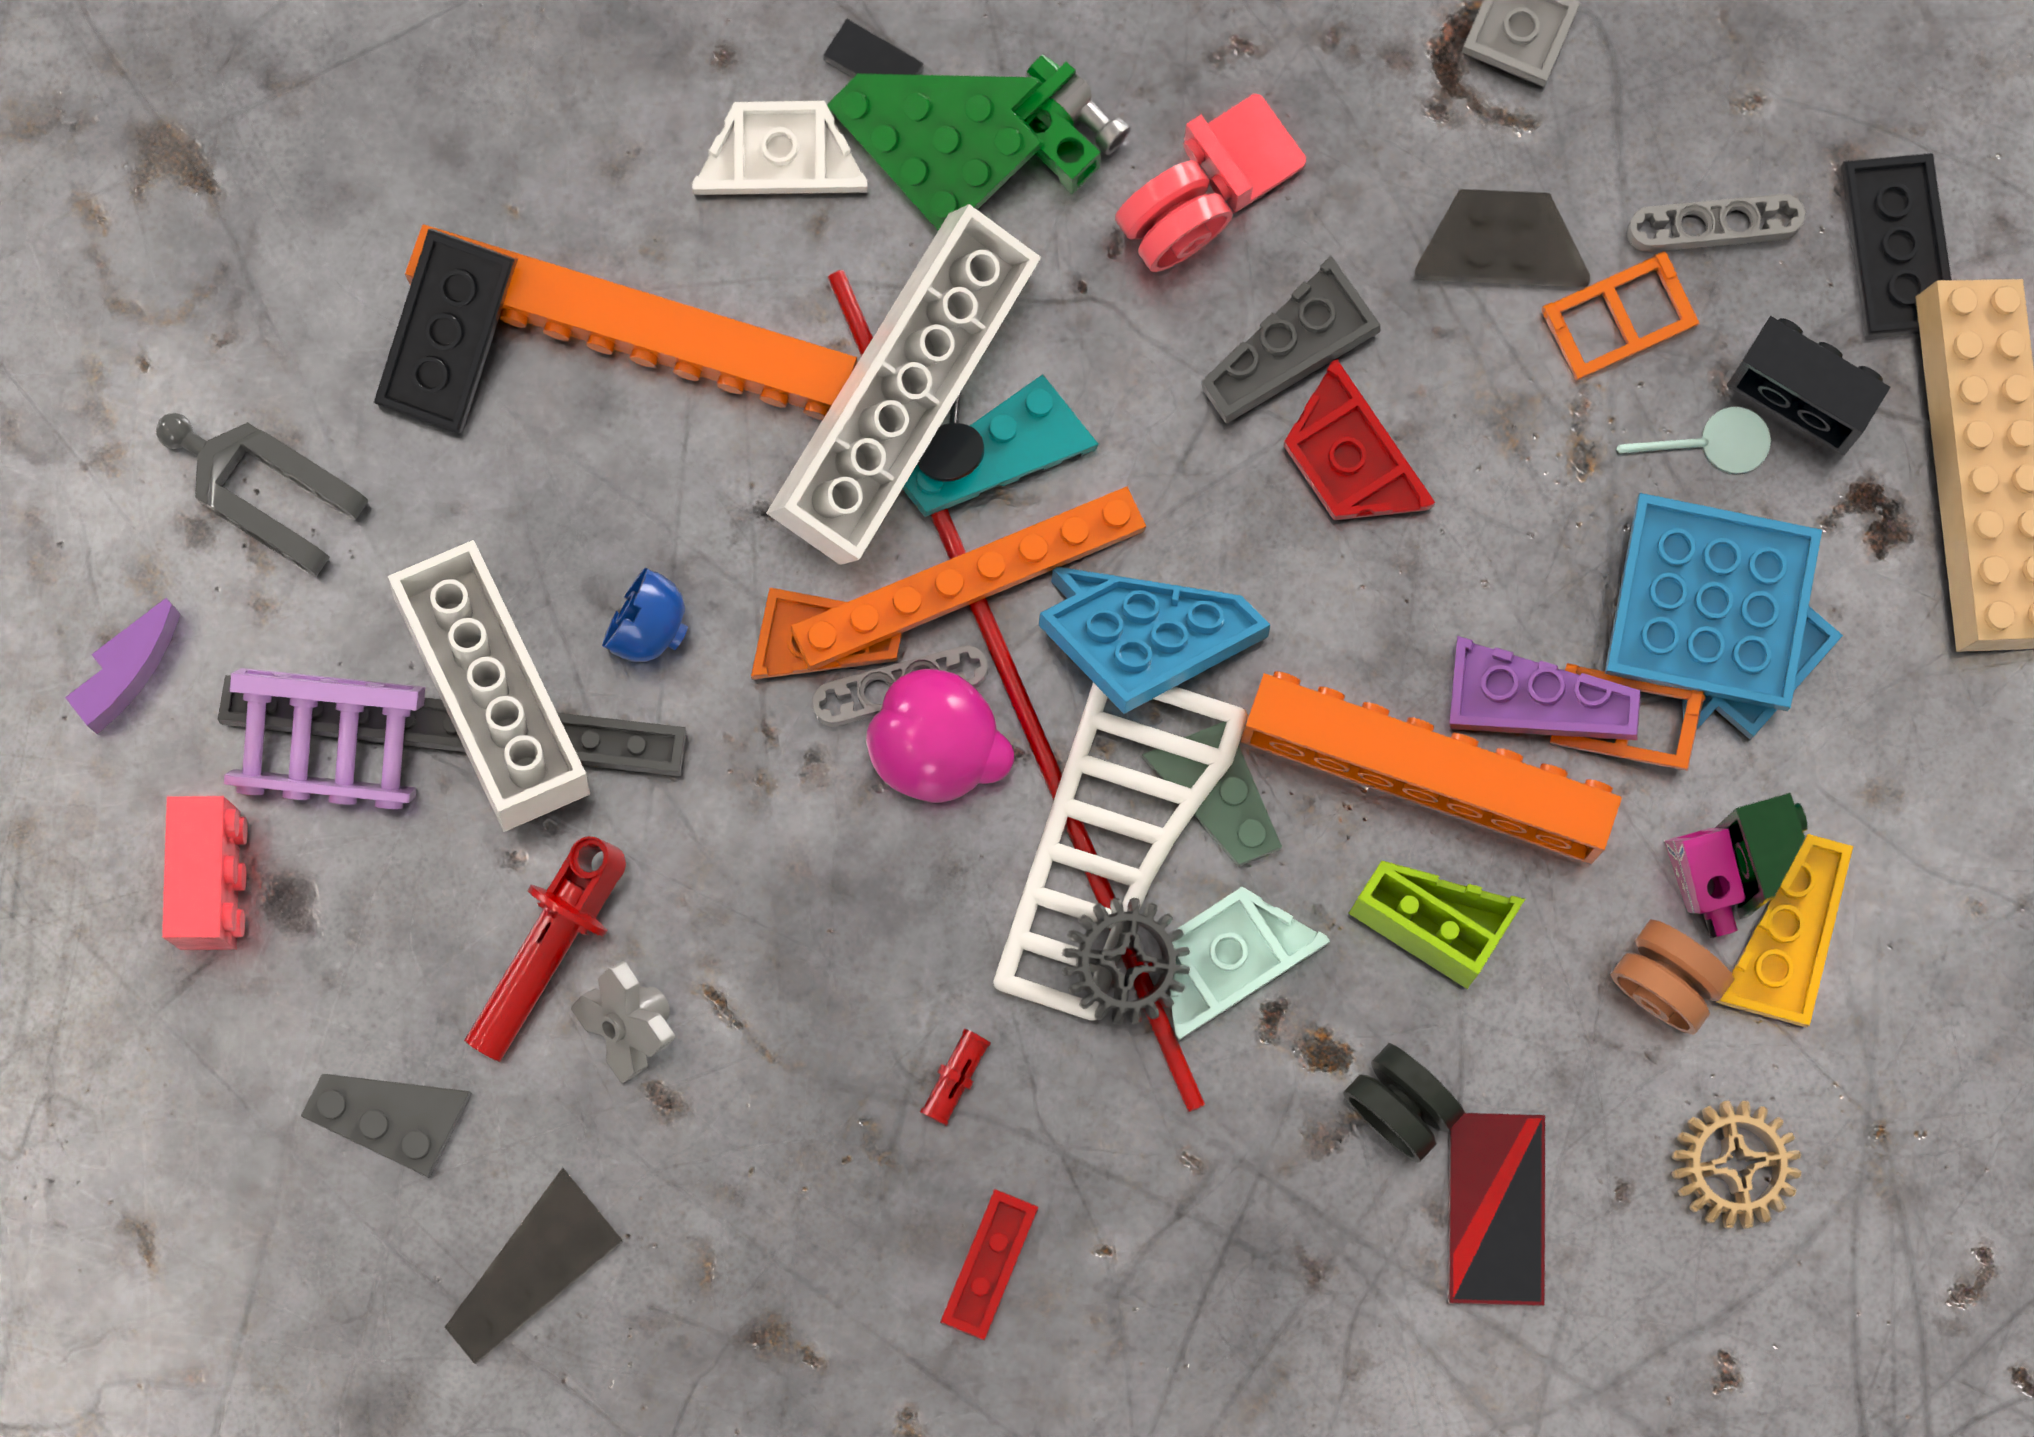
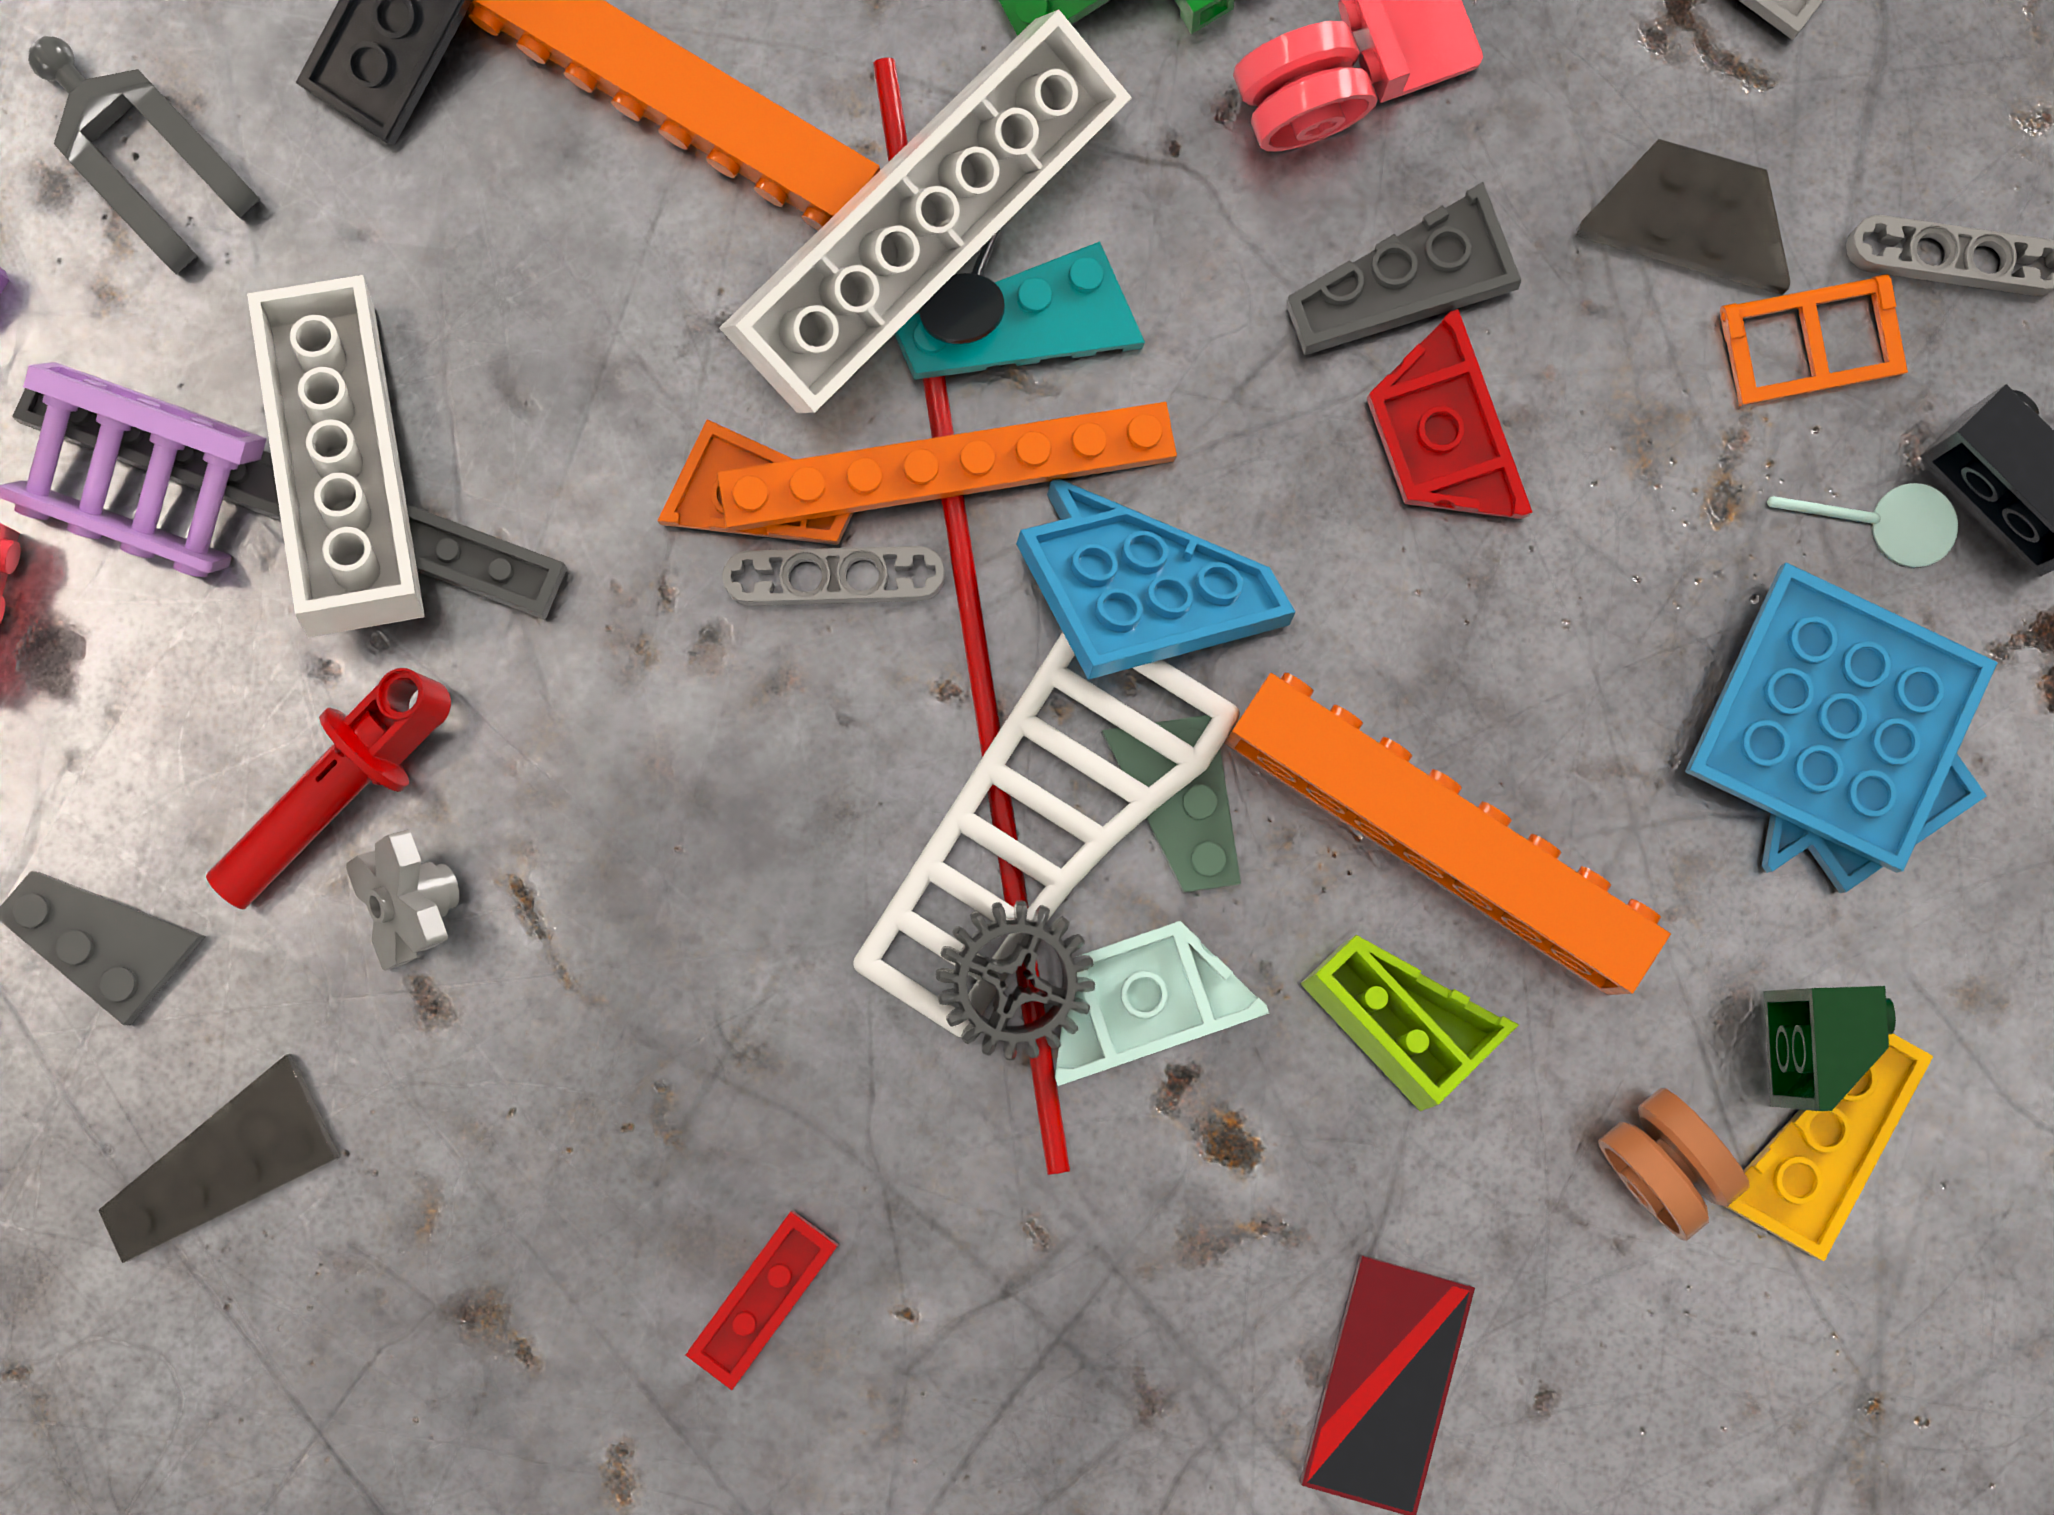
camera: 15 degrees right, 5 degrees up
blue cylinder [602,568,688,662] -> none
dark pink piece [866,669,1014,803] -> none
red pin [920,1028,991,1126] -> none
pearl dark grey wheel [1343,1043,1465,1163] -> none
medium lavender wing [1450,636,1641,740] -> none
orange window [1550,663,1705,771] -> none
dark pink torso [1664,828,1745,938] -> none
tan gear [1672,1101,1801,1229] -> none

